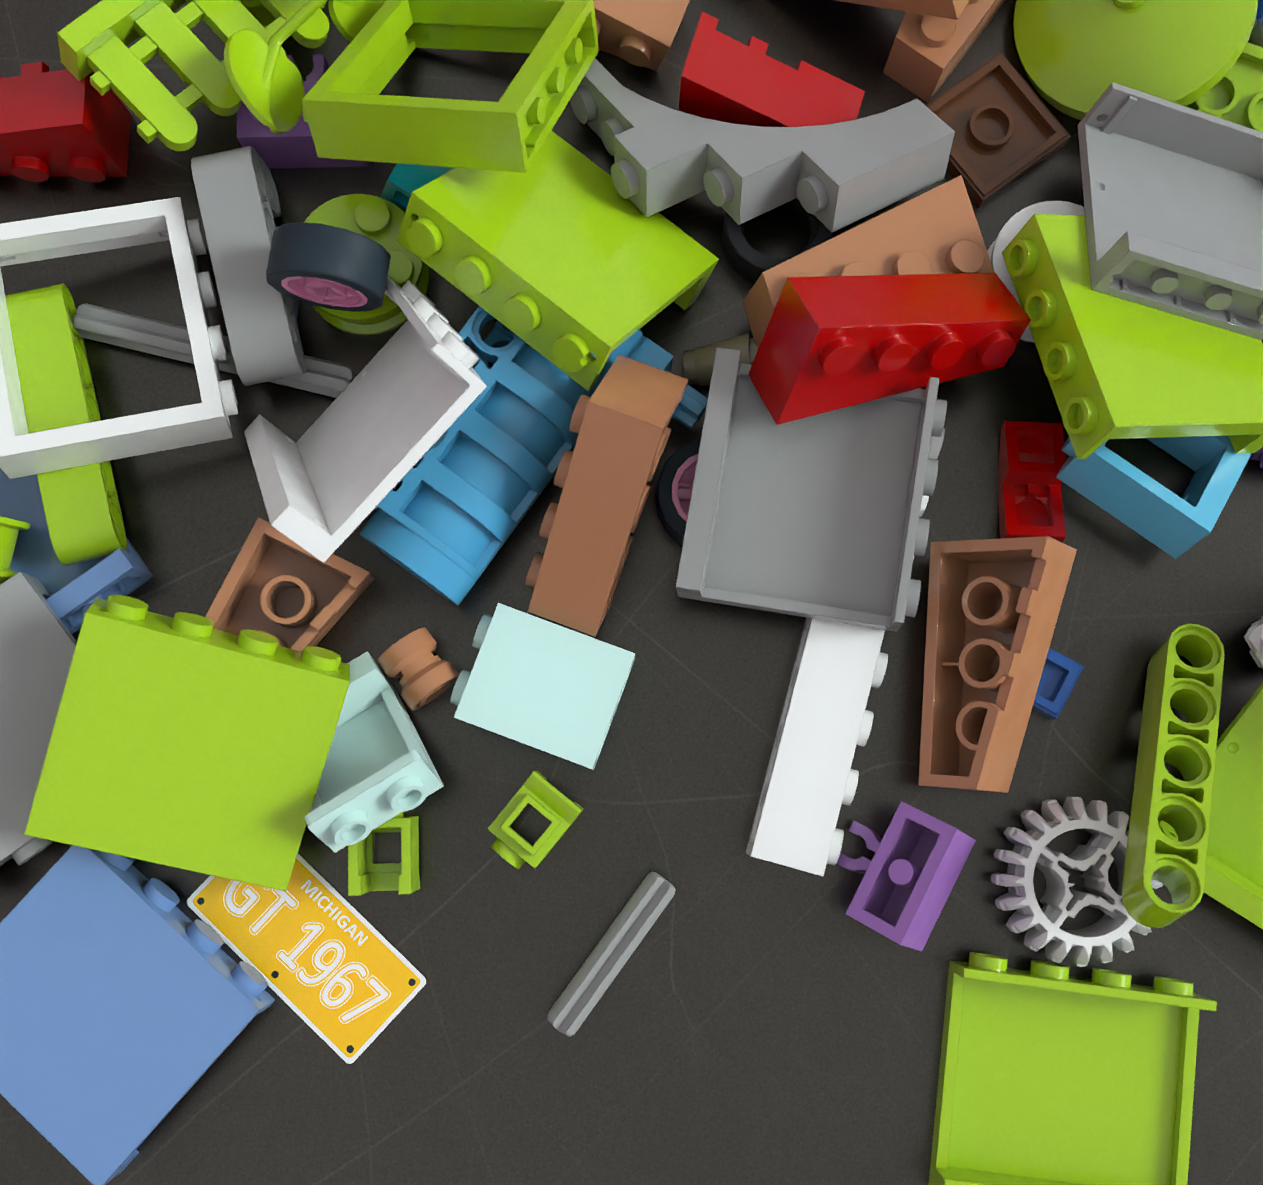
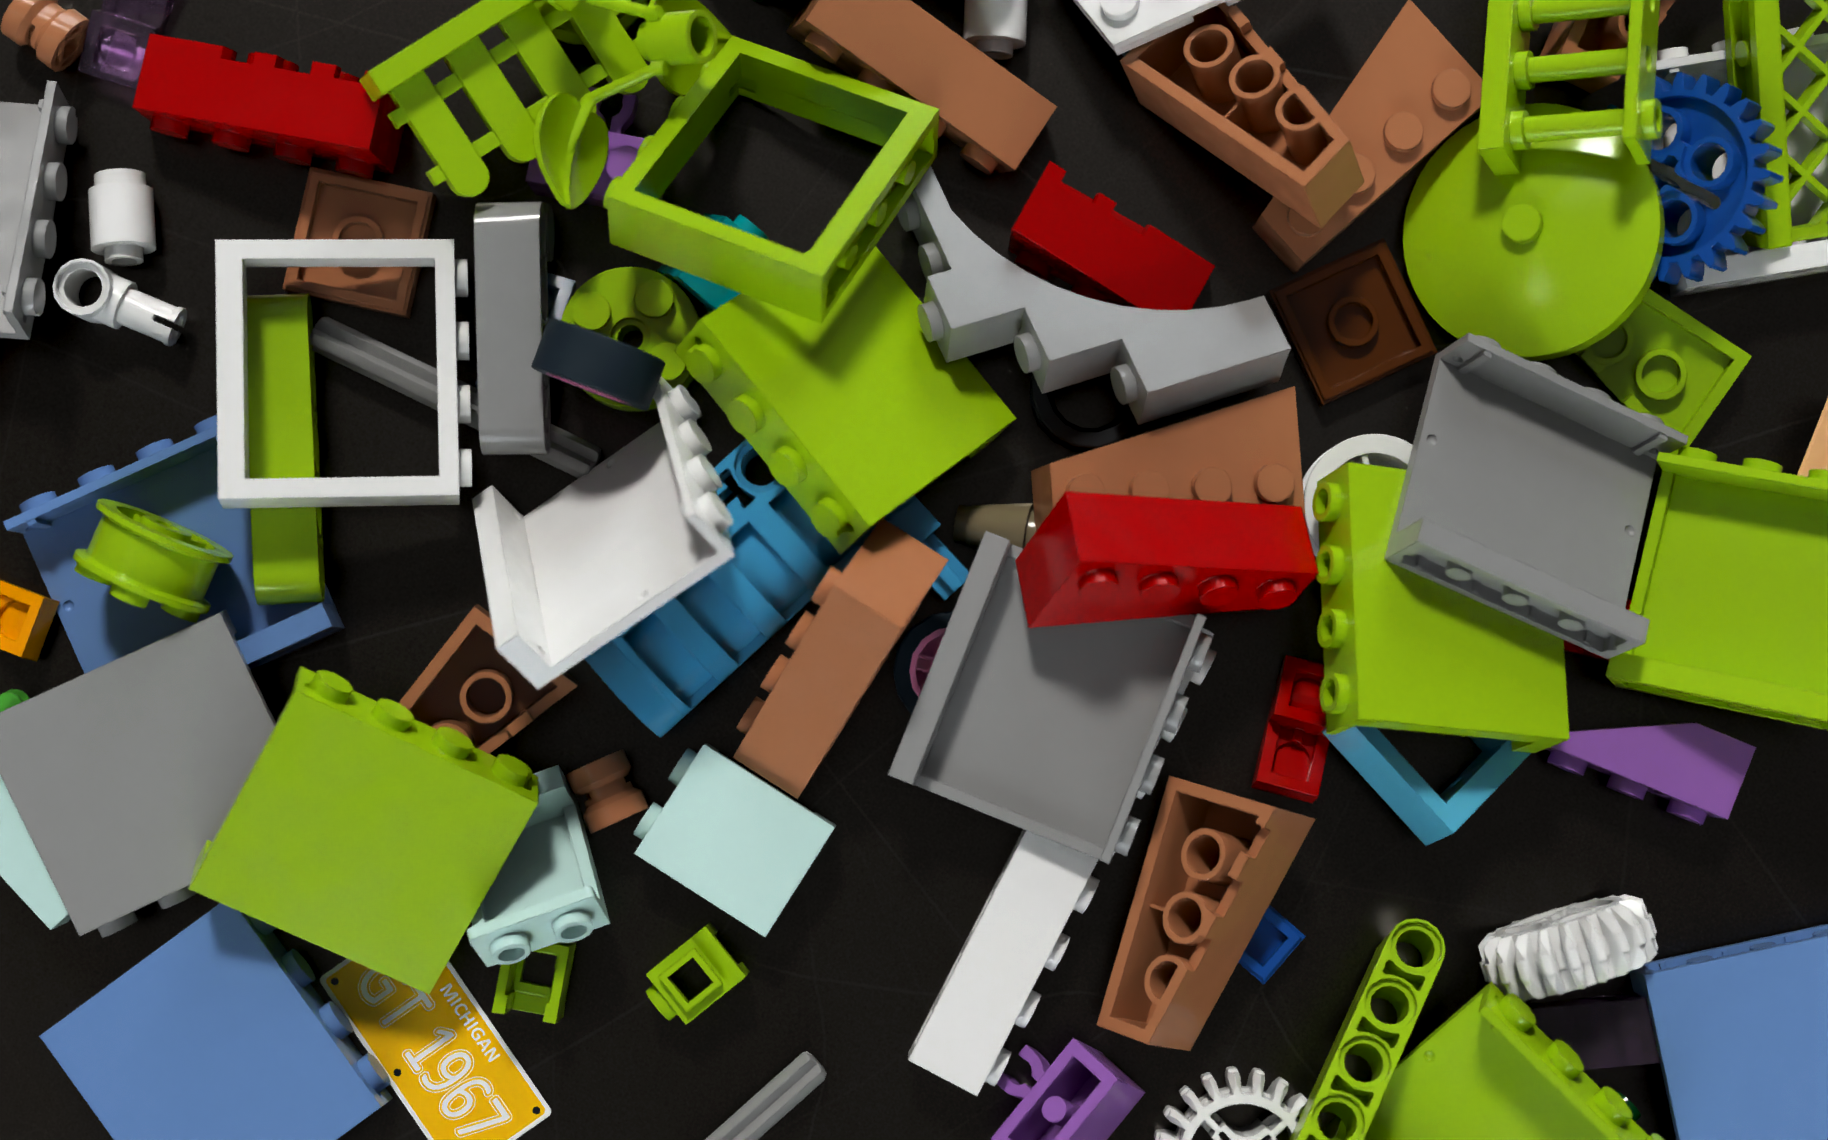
camera: 15 degrees right, 5 degrees up
none -> nougat tile [282,167,437,319]

